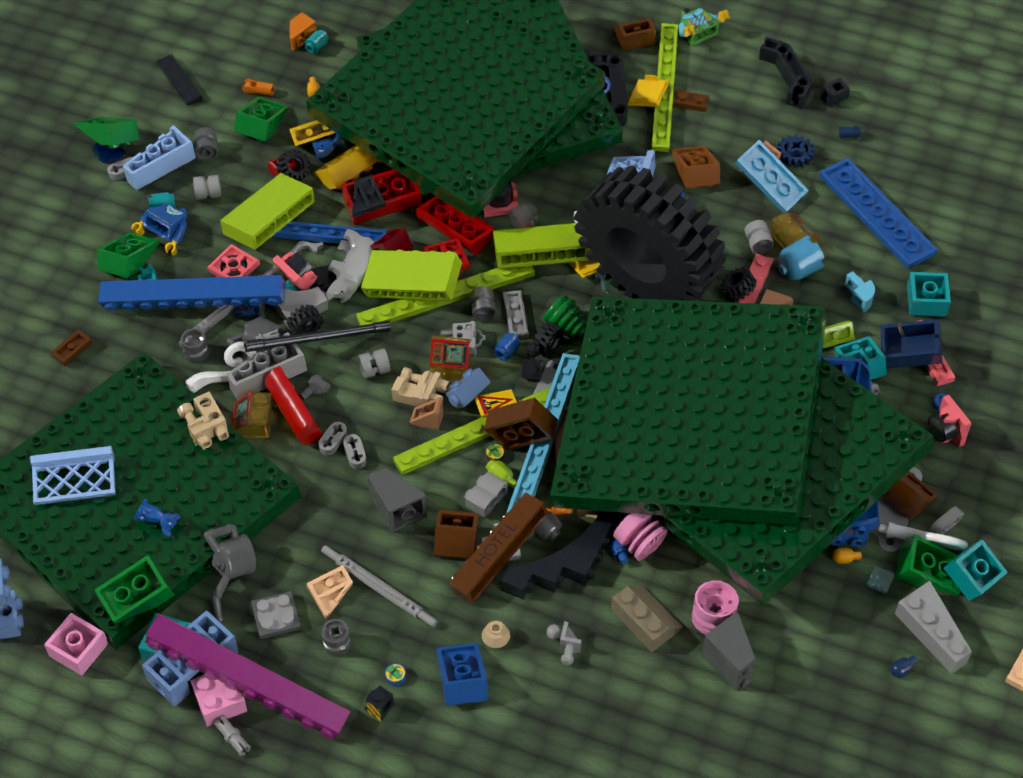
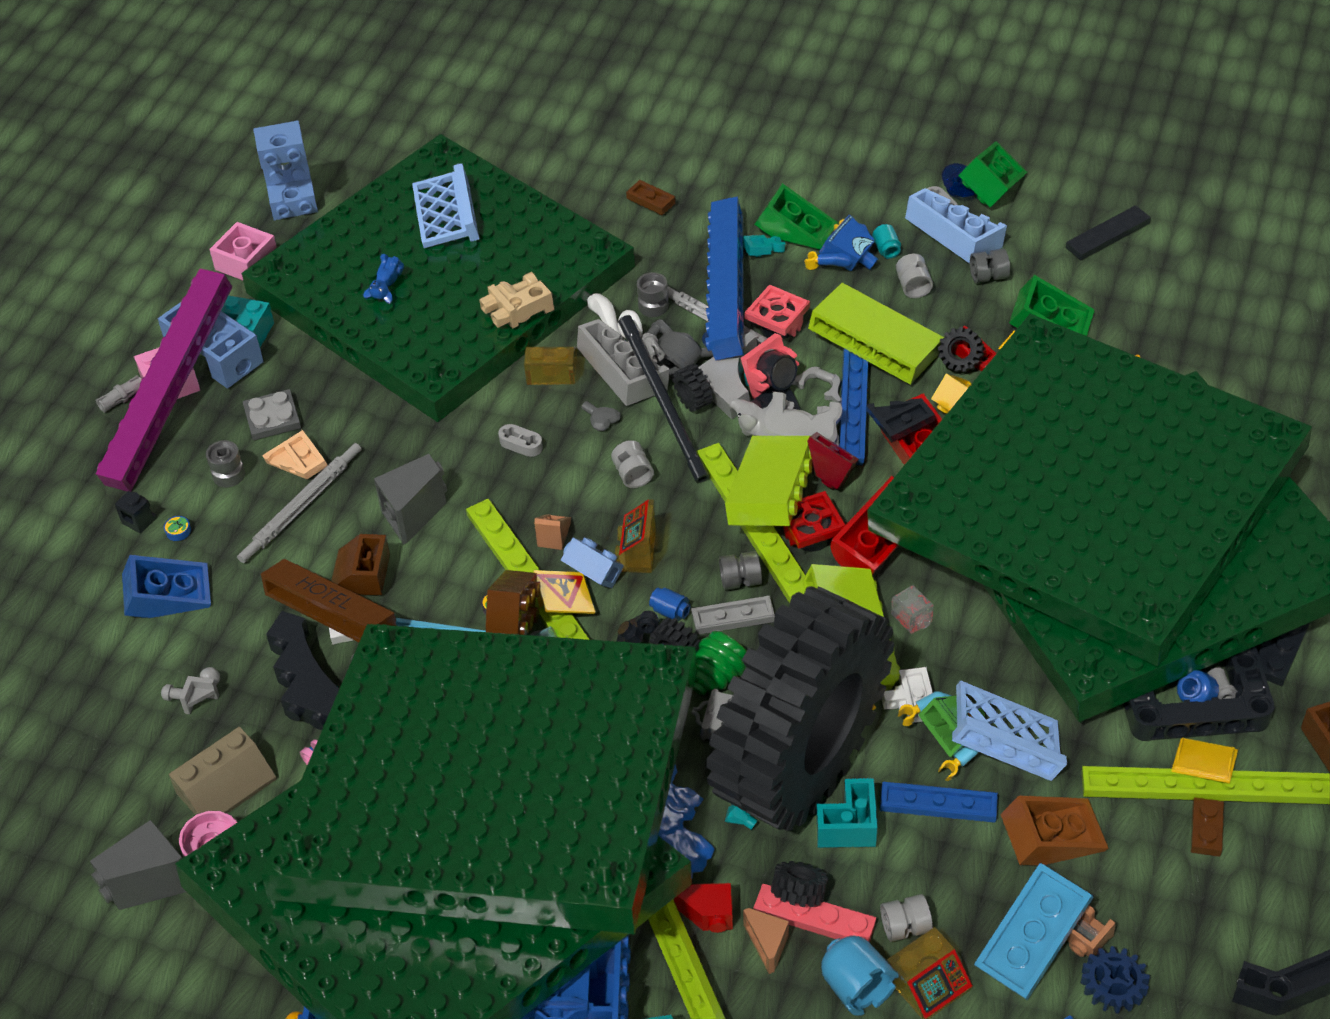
camera: 90 degrees right, 5 degrees down
green slope [95,555,175,623] -> none
dark grey piece [204,524,256,622] -> none
orange bar [242,79,274,97] -> none
red brick [265,365,323,445] -> none
orange slope [290,12,317,51] -> none
teal brick [305,30,329,54] -> none
light grey beam [343,434,367,470] -> none
tan hips [391,367,450,407] -> none
light grey piece [440,321,485,356] -> none
light grey brick [464,472,508,517] -> none
tan cone [482,621,510,648] -> none
piece [483,182,520,217] -> none
lime plant [485,459,517,489] -> none

